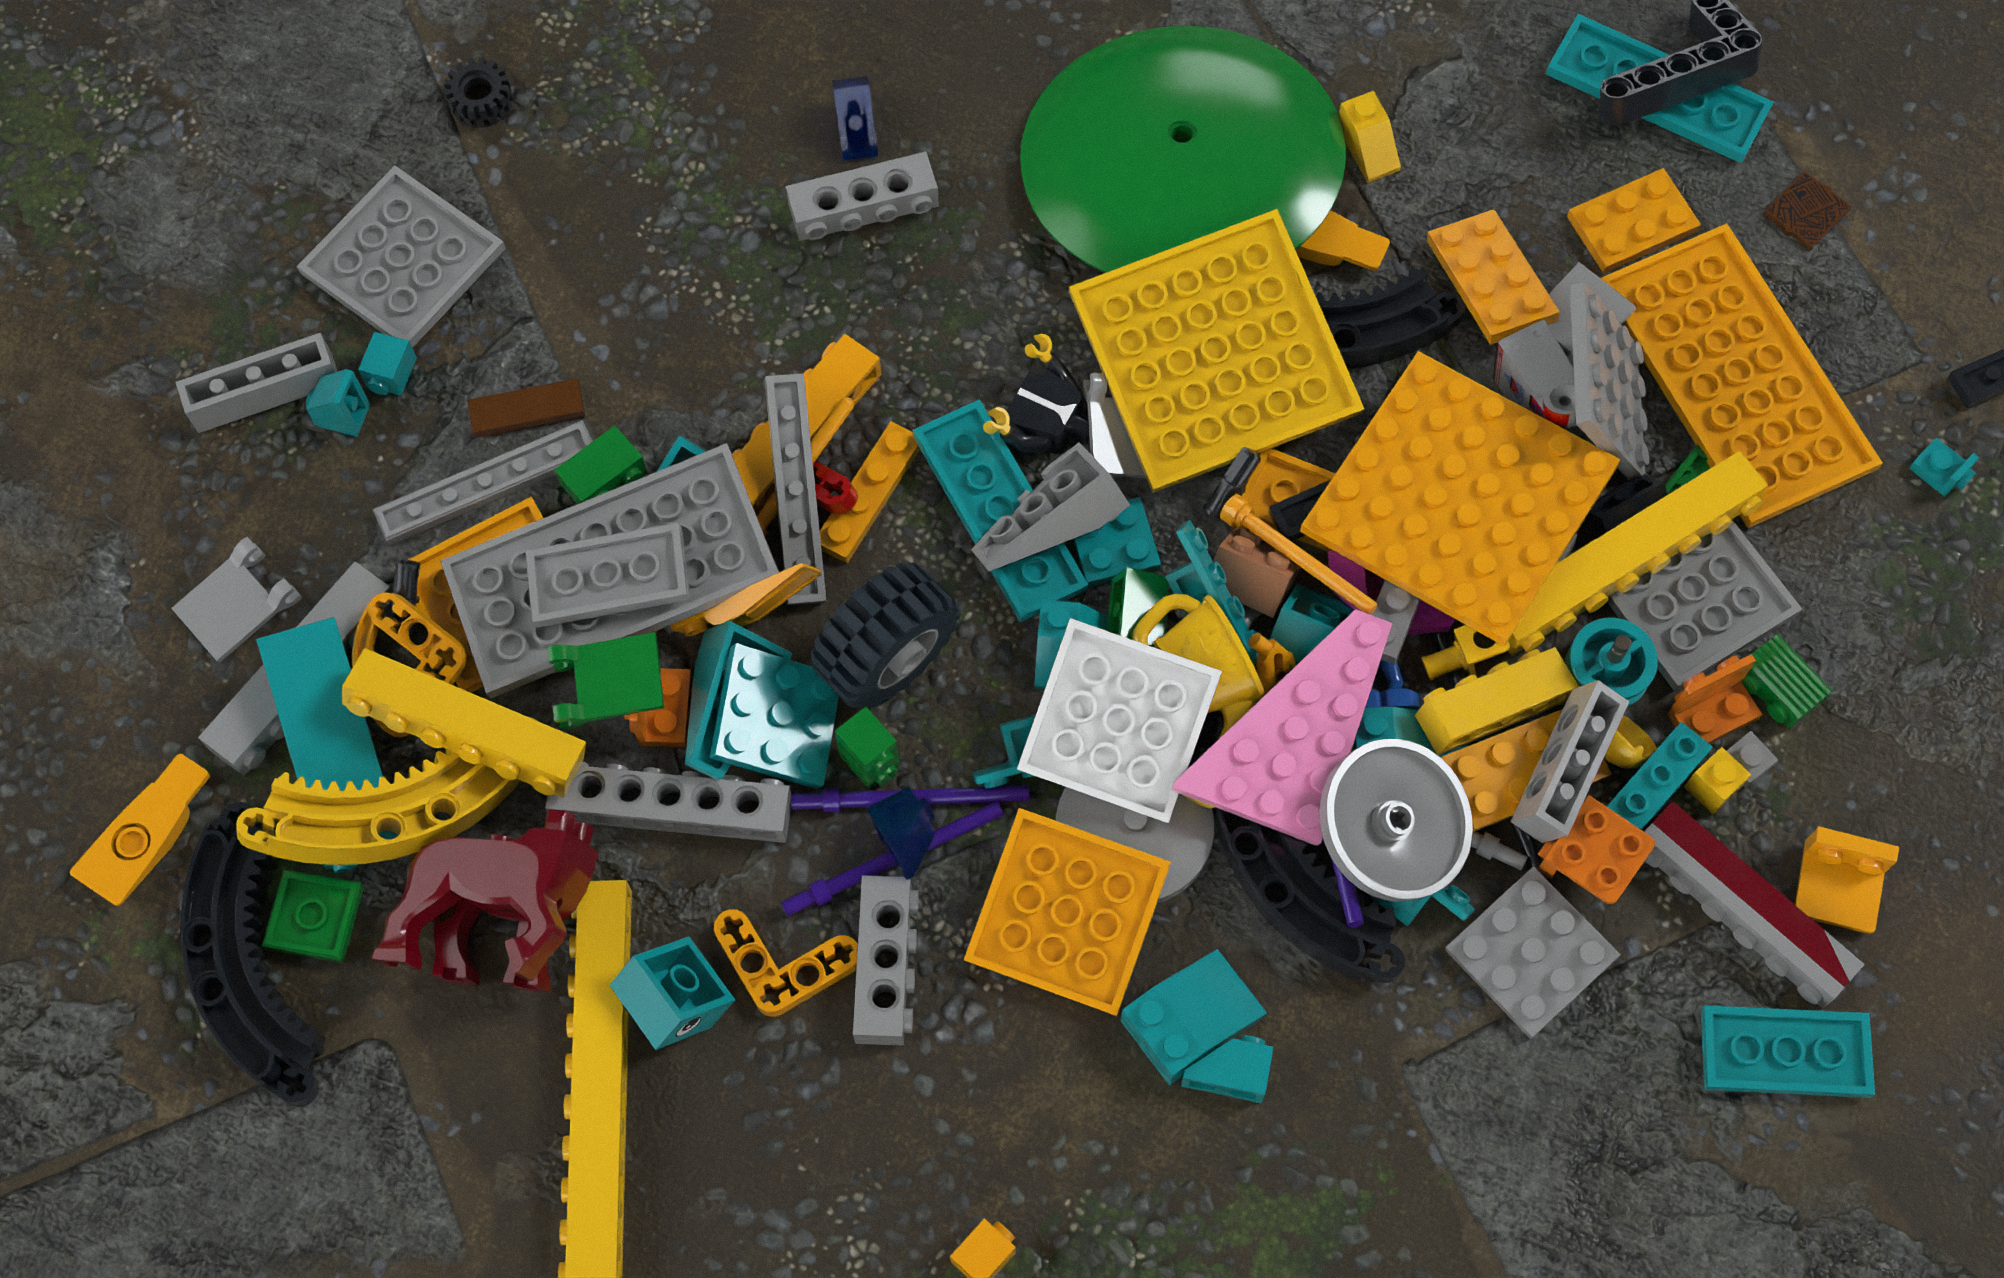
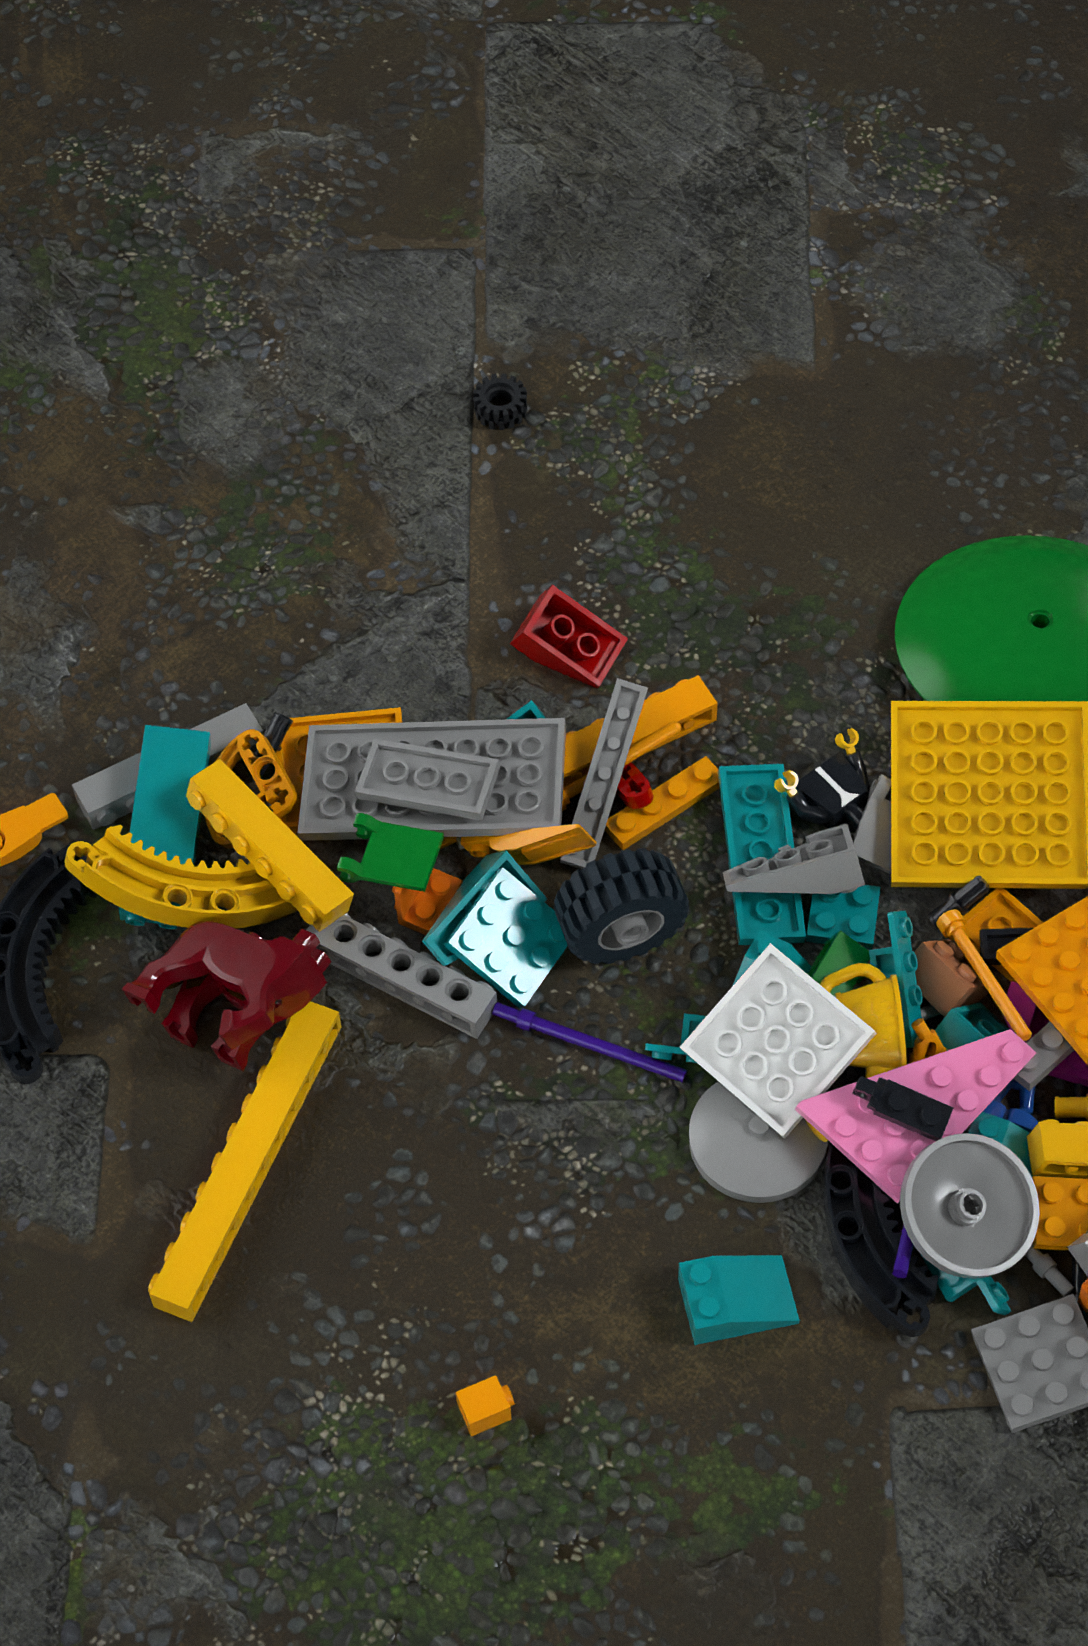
camera: 25 degrees right, 10 degrees down
light grey flag [171,537,302,663] -> none
light grey brick [175,332,338,433] -> none
green plate [262,870,364,963] -> none
light grey plate [297,165,506,348] -> none
teal slope [306,369,370,437] -> none
teal brick [358,332,417,396] -> none
light grey tile [373,420,593,546] -> none
reddish brown tile [467,378,586,438] -> none
green brick [555,425,647,504] -> none
teal brick [610,937,735,1050] -> none
light orange beam [714,909,858,1017] -> none
dark purple bar [781,801,1003,917] -> none
light grey brick [786,152,939,241] -> none
clear blue slope [832,76,878,160] -> none
green brick [835,706,900,790] -> none
light grey brick [853,875,919,1045] -> none
clear blue slope [867,787,935,880] -> none
light orange plate [964,808,1171,1016] -> none
teal slope [1181,1035,1274,1103] -> none
none -> red slope [510,585,628,688]
none -> black hinge [852,1076,954,1141]

